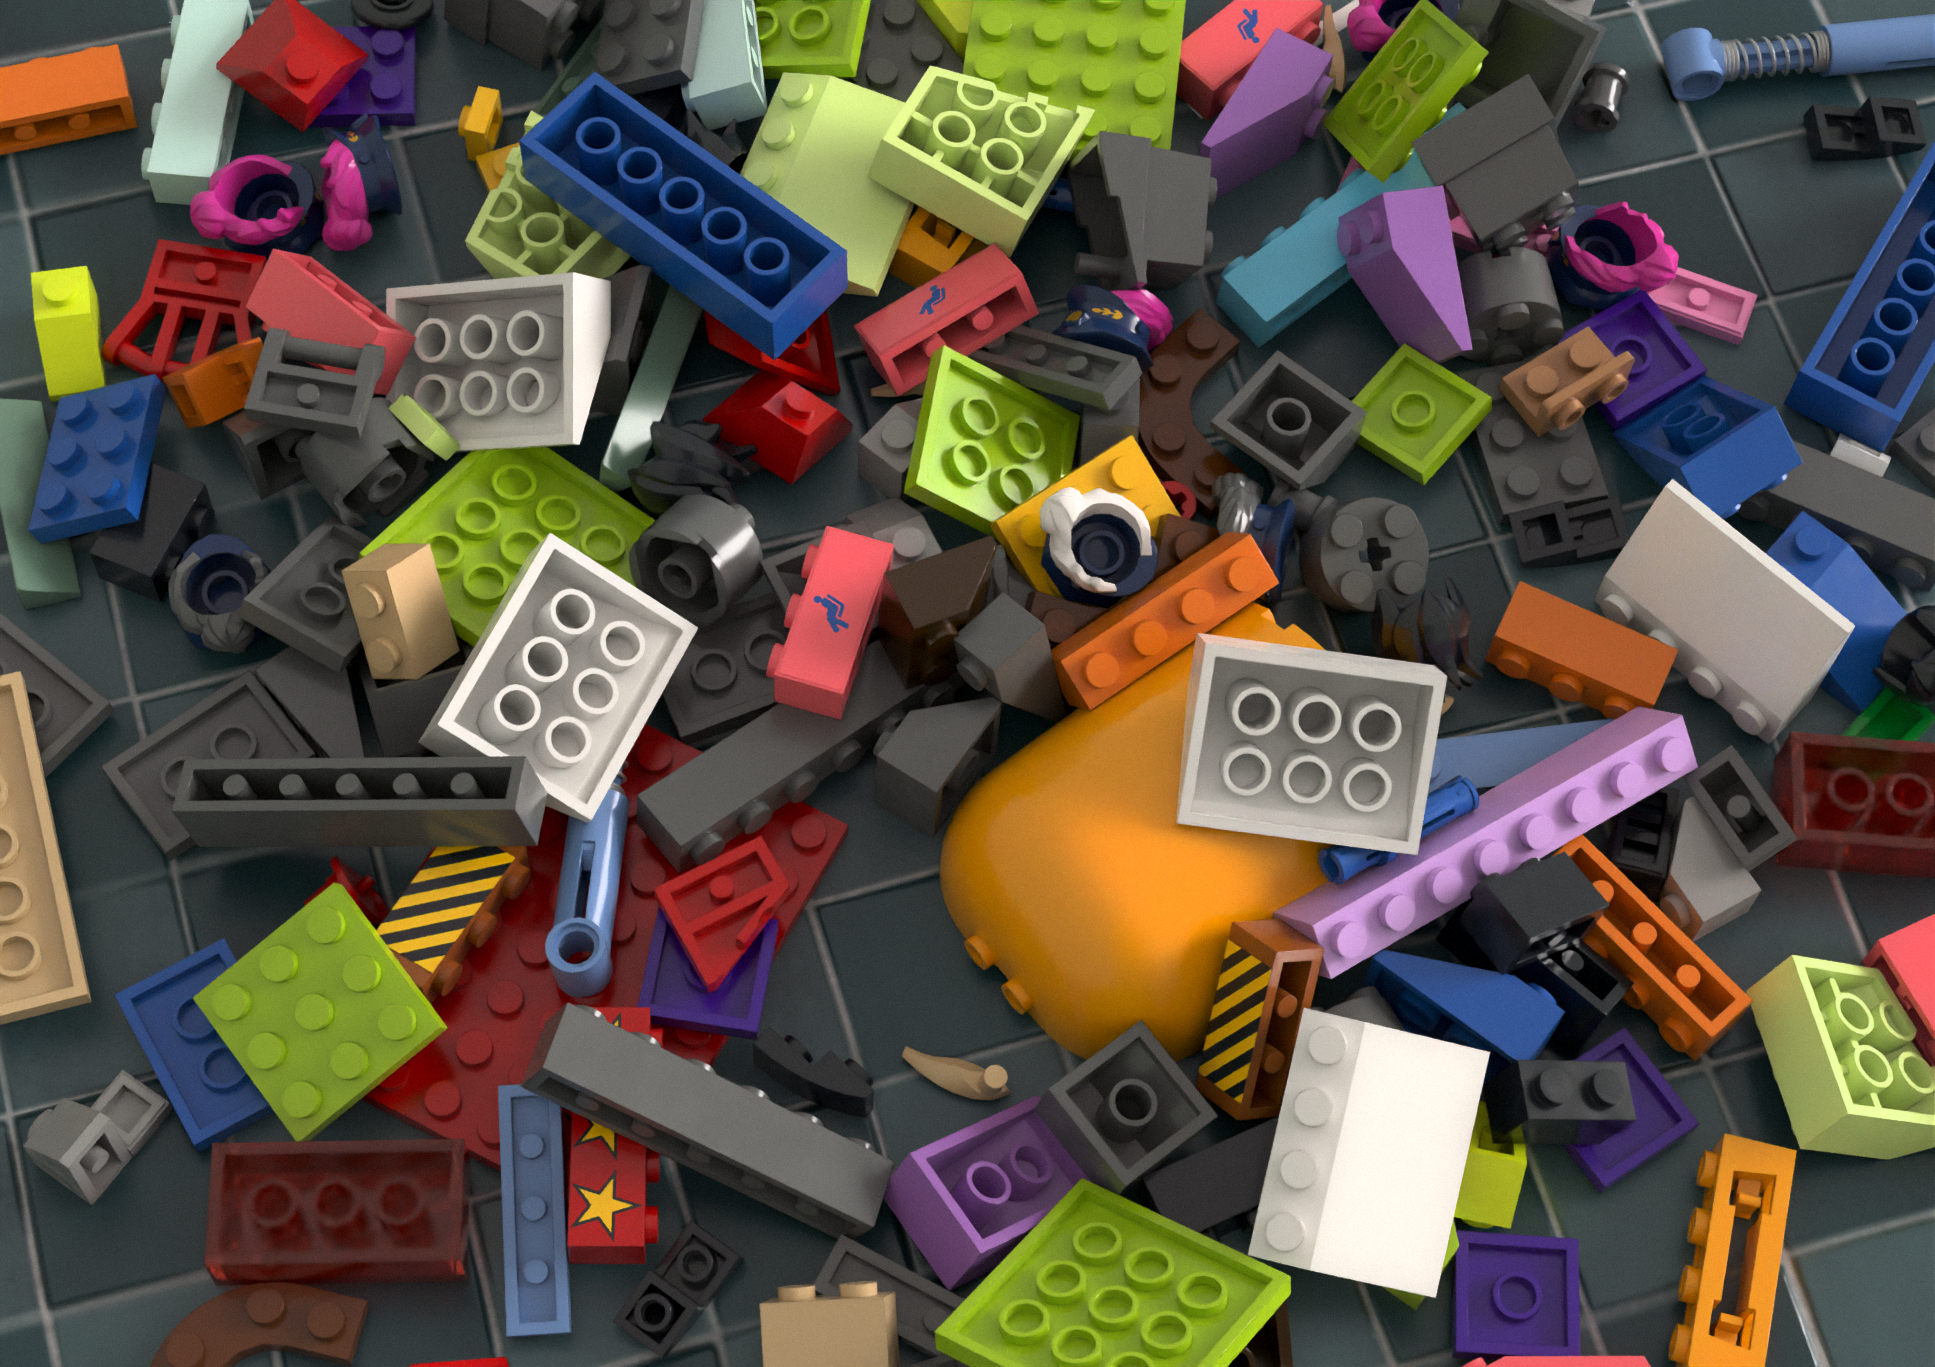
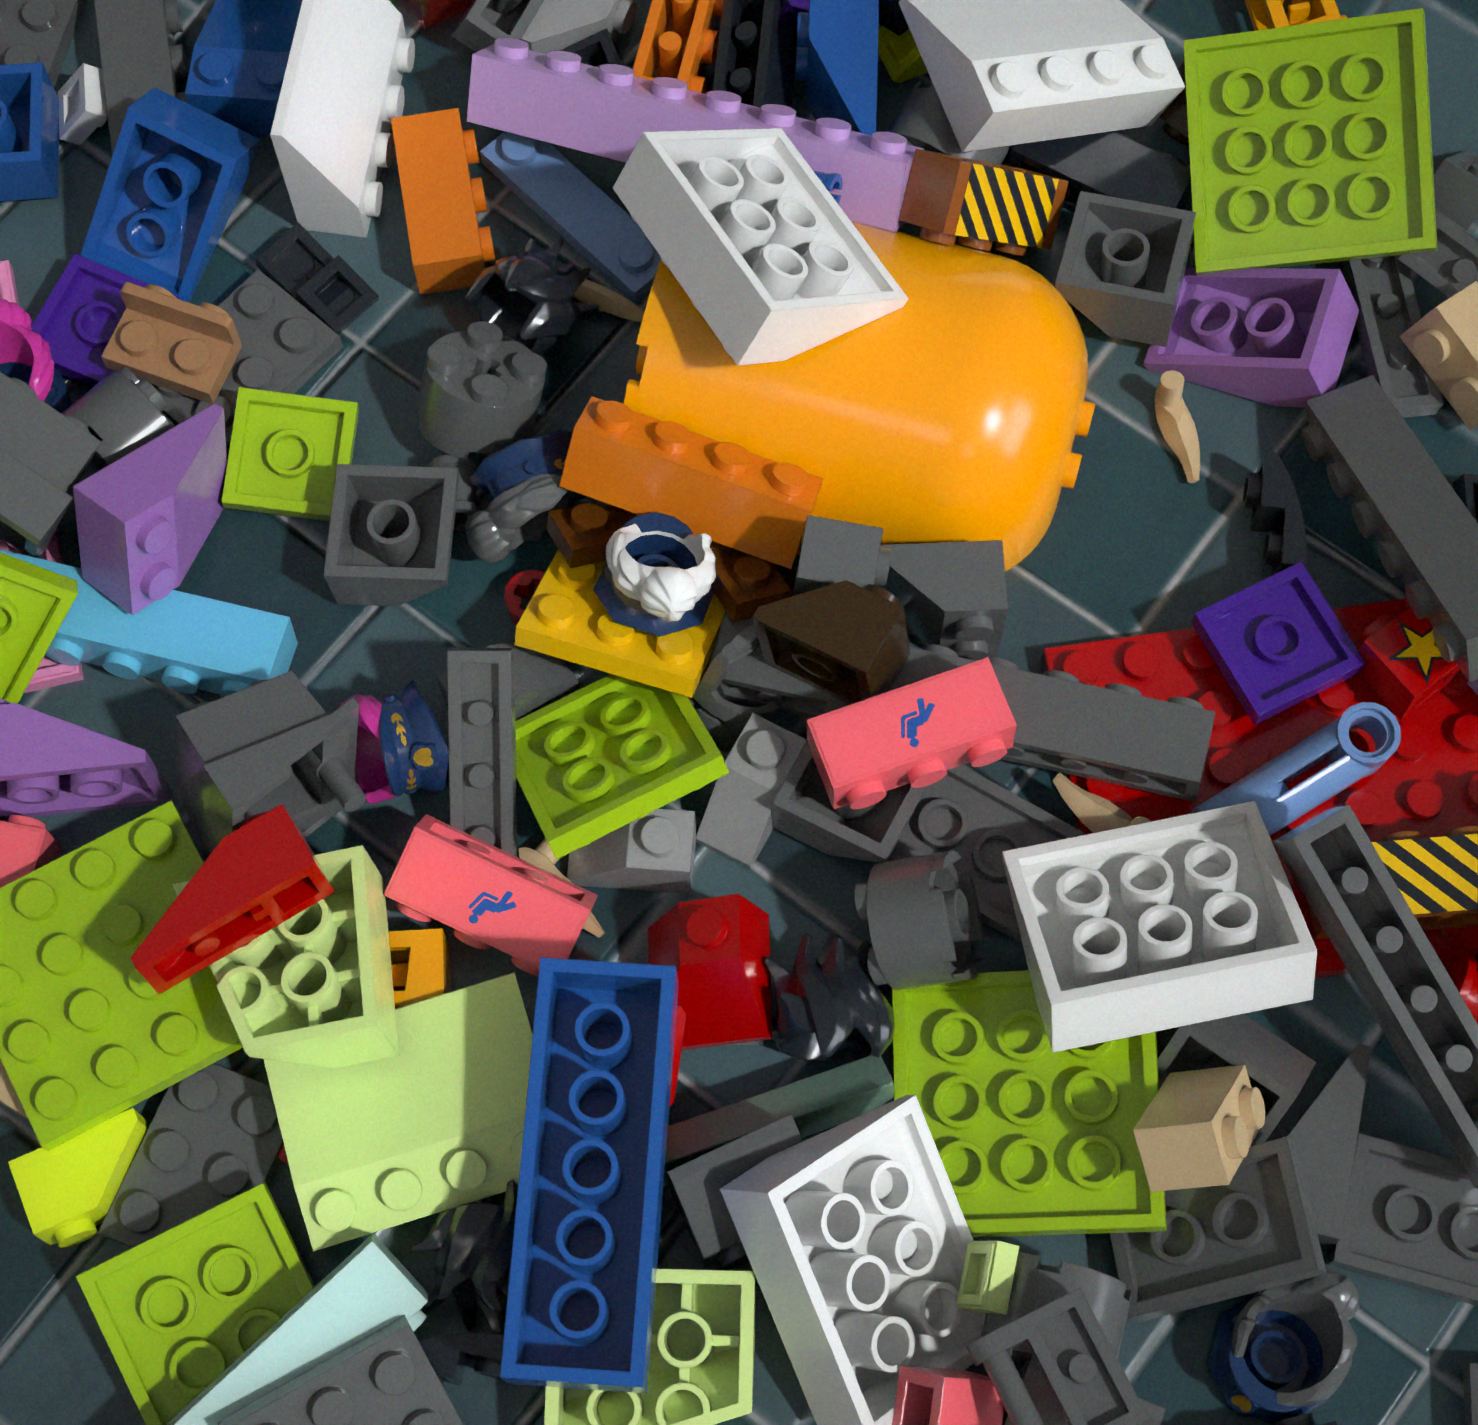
camera: 120 degrees left, 5 degrees up
red wing [654,836,790,994] -> none
reddish brown plate [1138,308,1249,521] -> none
black brick [1458,852,1610,975] -> none
none -> red slope [130,804,335,995]
none -> tan bar [1053,772,1151,833]

